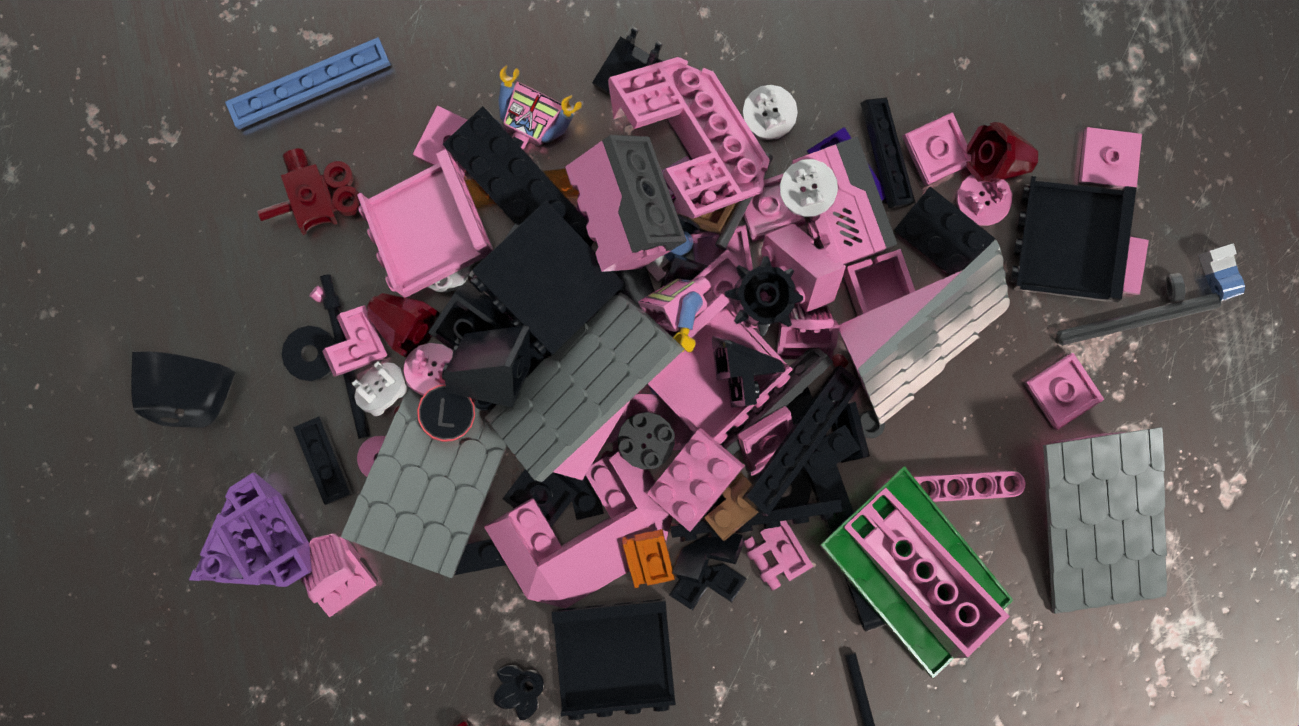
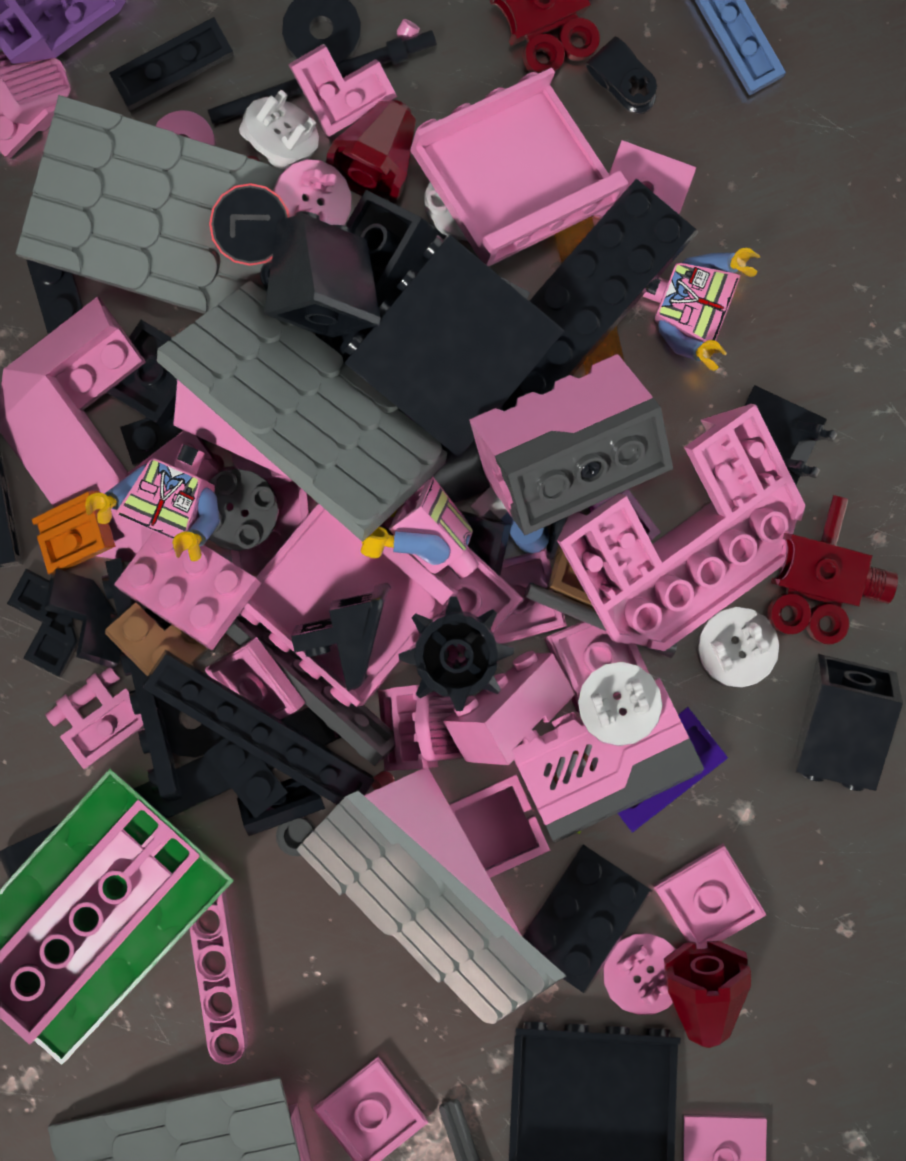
camera: 85 degrees right, 0 degrees up
black tile [860,97,916,209] -> none
none -> torso [85,444,220,562]
none -> black piece [585,36,657,115]
none -> dark red piece [768,495,898,645]
none -> black slope [795,654,903,791]

